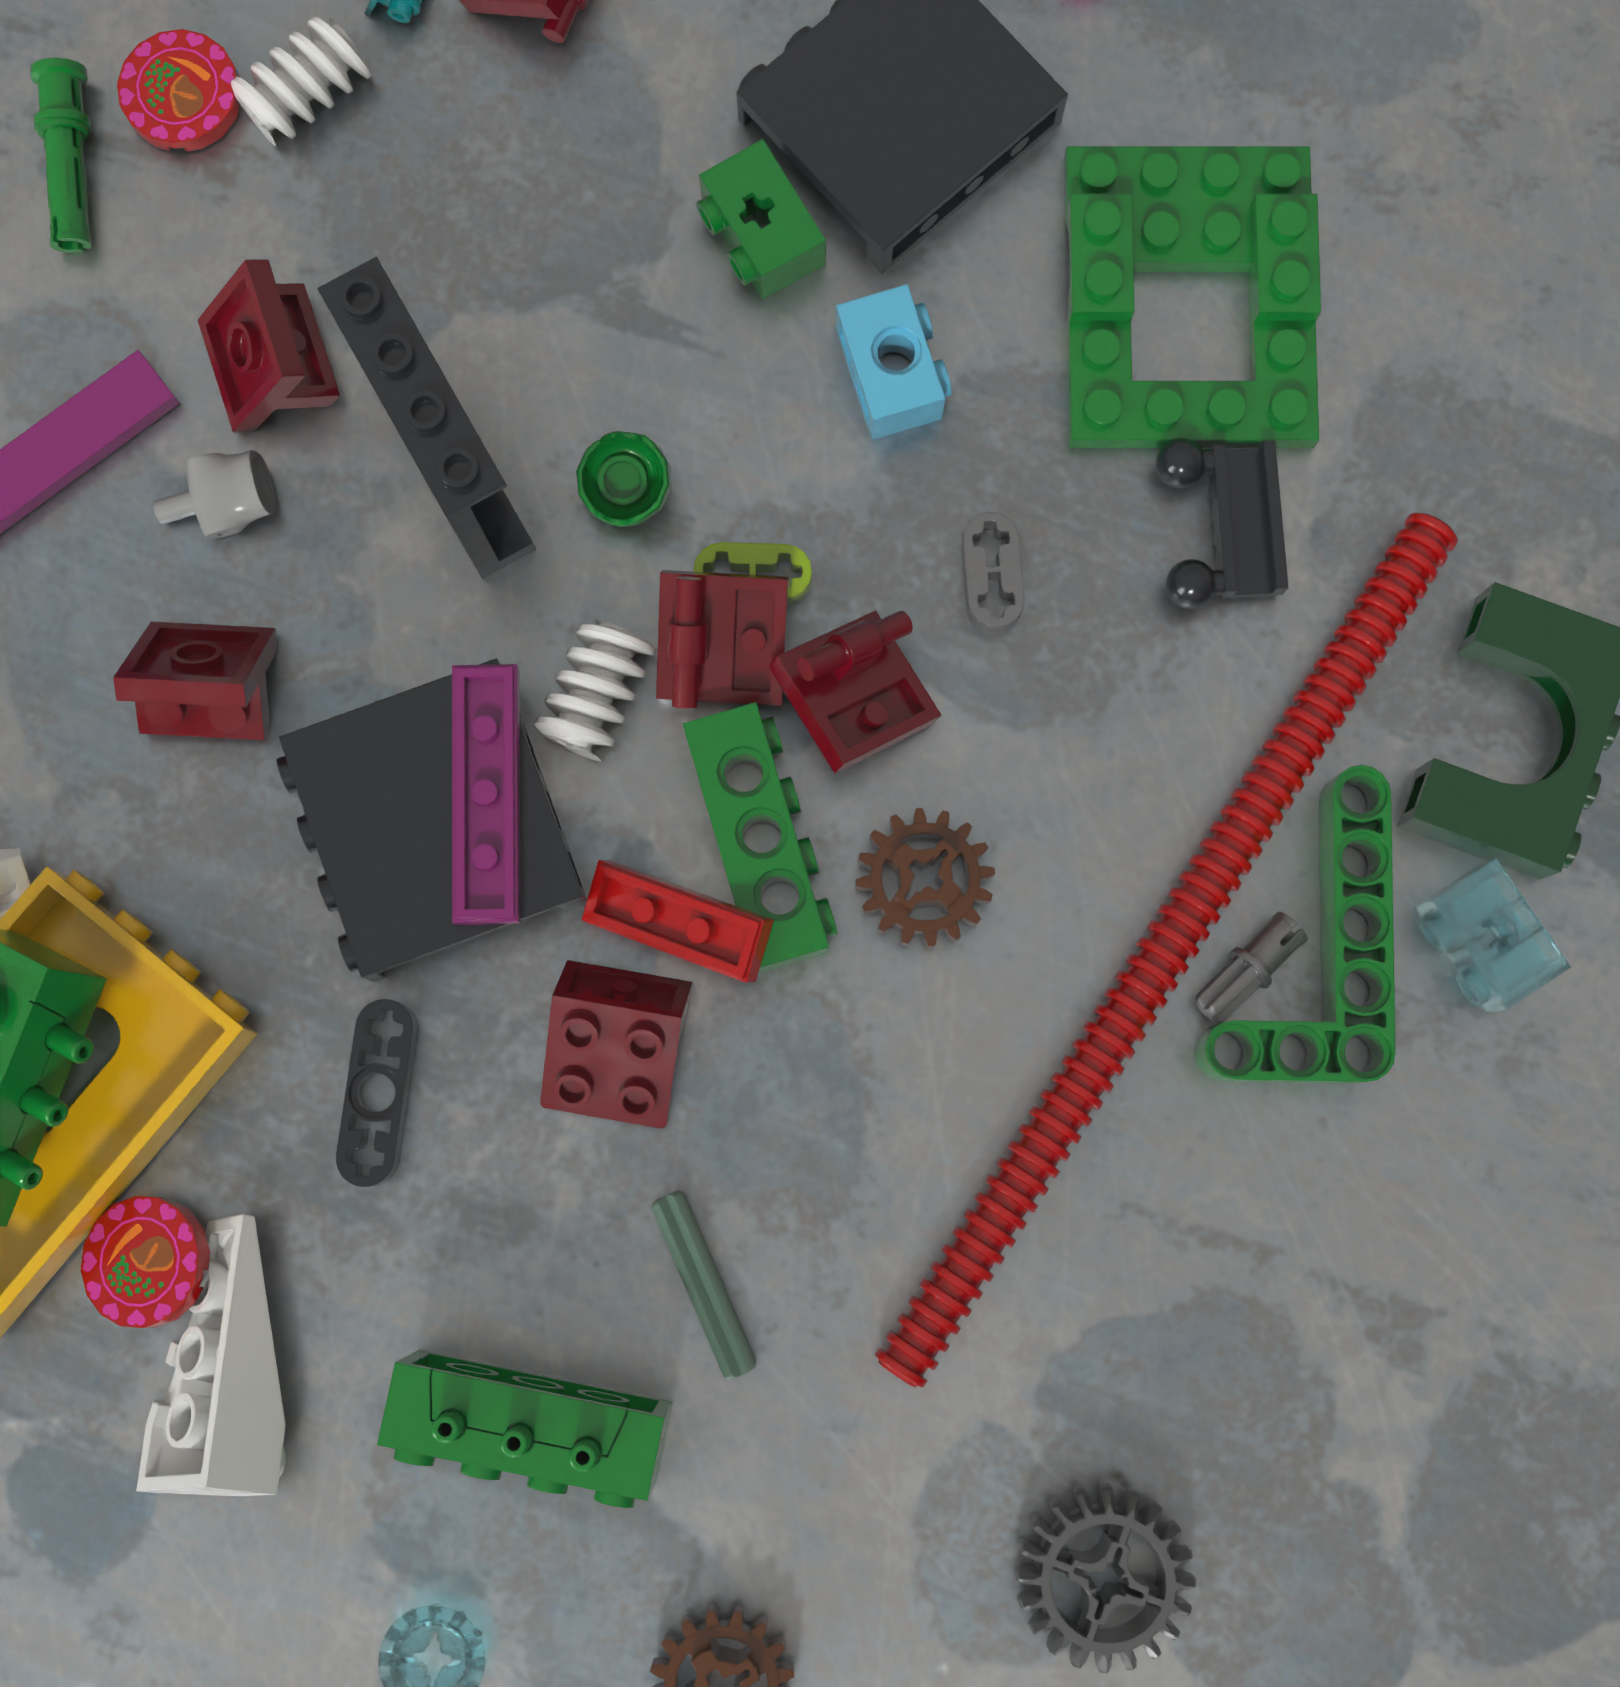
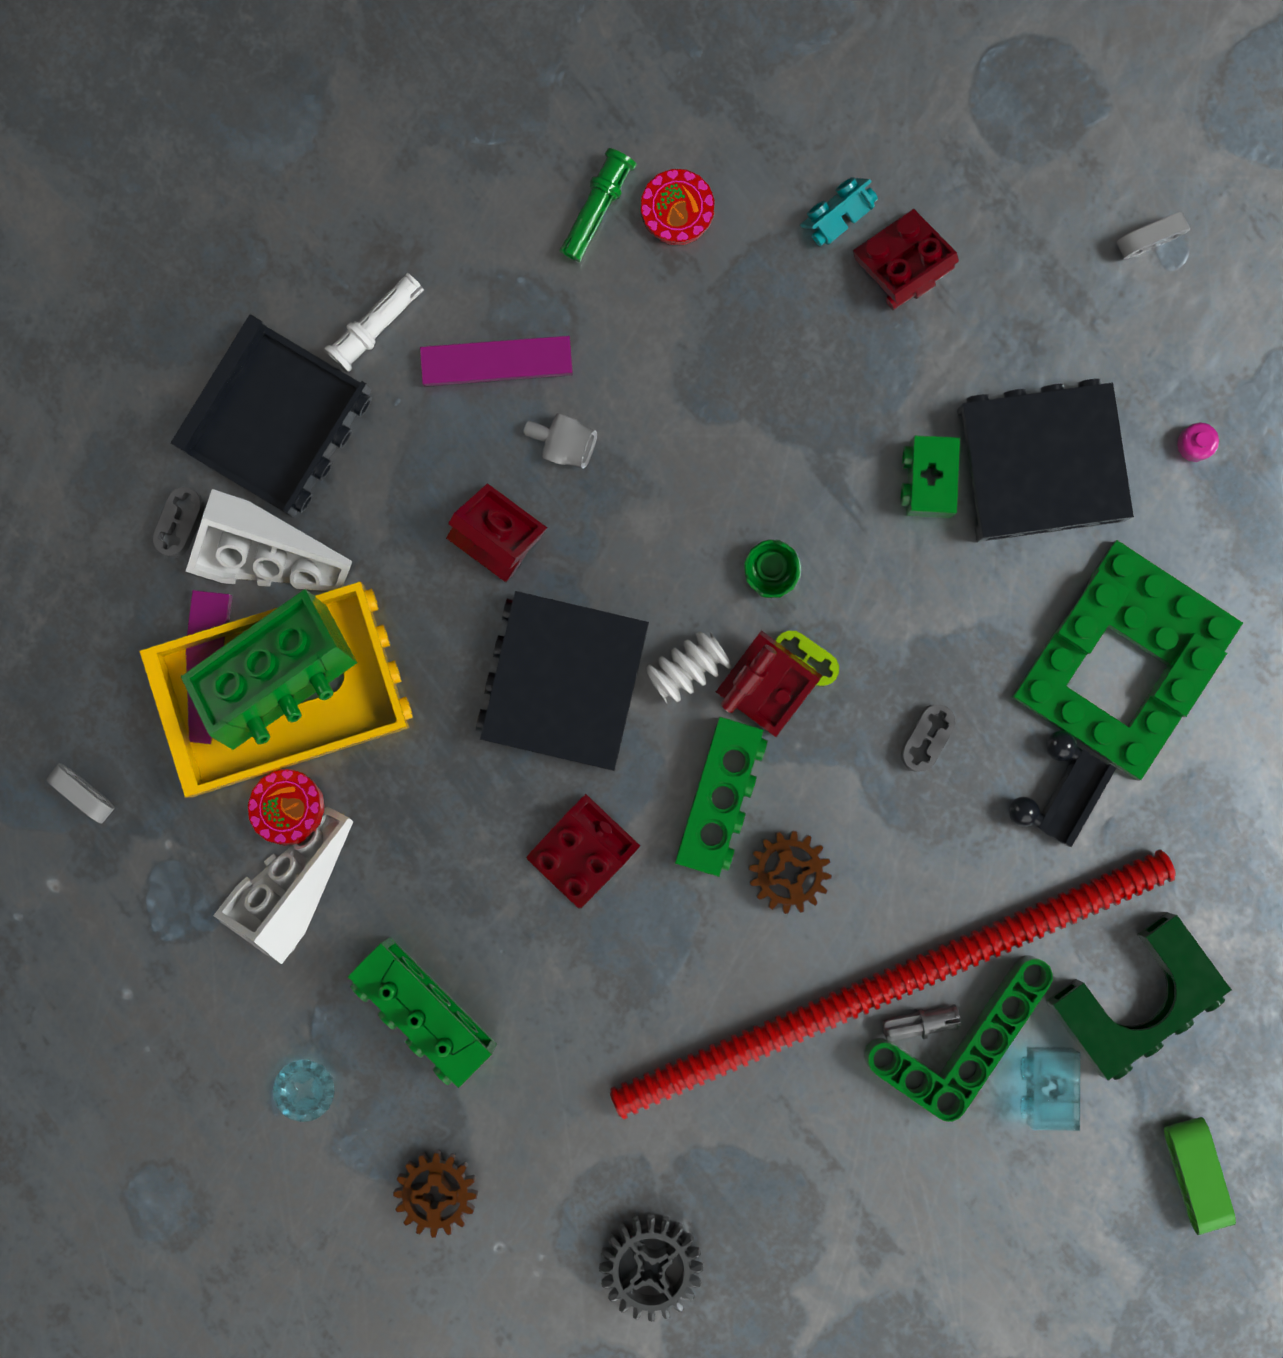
camera: 30 degrees right, 5 degrees up
dark red bracket [197,259,340,432] -> none
white piece [231,16,372,146] -> none
black panel [317,256,536,579] -> none
black beam [336,999,419,1187] -> none
magenta tile [452,664,521,925] -> none
red tile [581,860,774,983] -> none
sand green axle [652,1191,756,1379] -> none
dark red plate [769,610,942,774] -> none
medium azure brick [835,284,952,440] -> none

